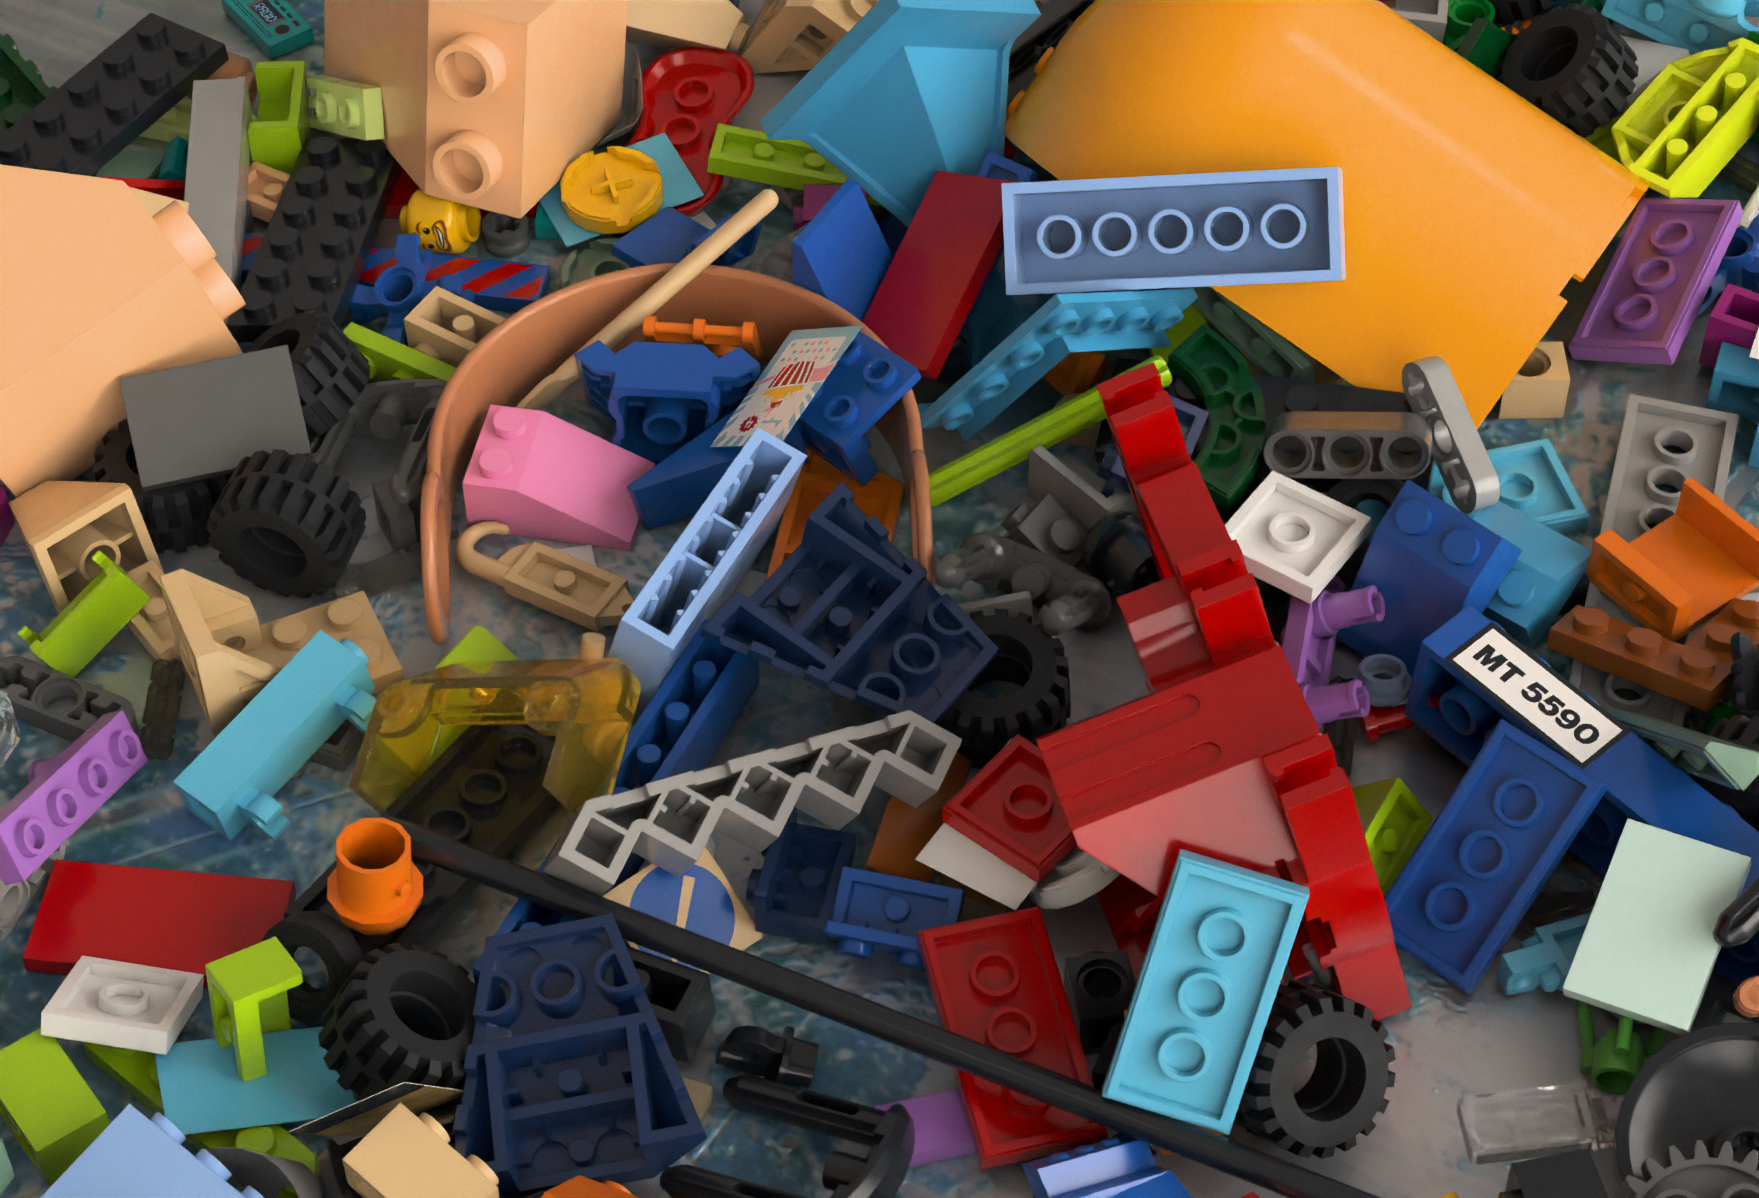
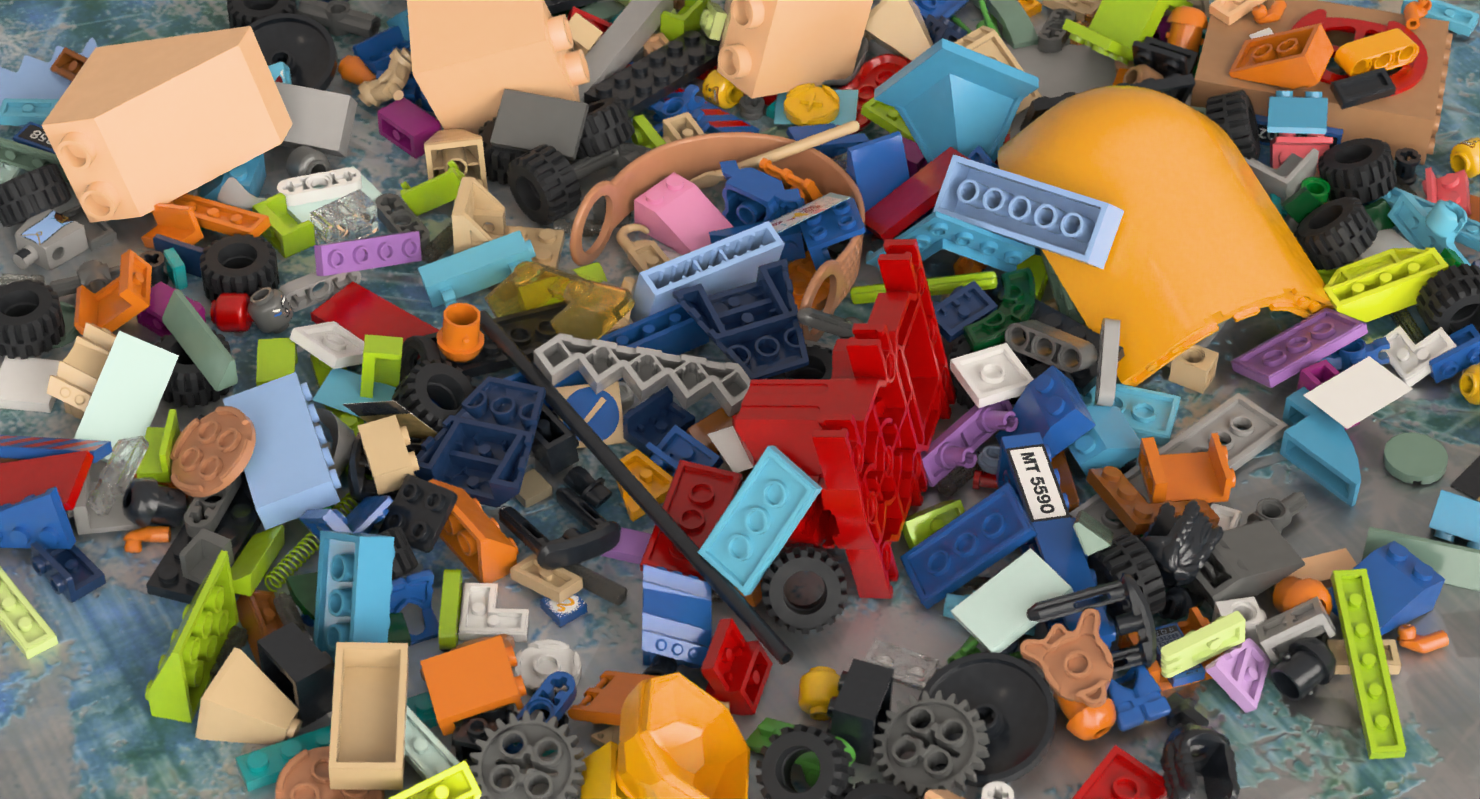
camera: 30 degrees right, 5 degrees down
none -> light orange wing [616,449,673,522]

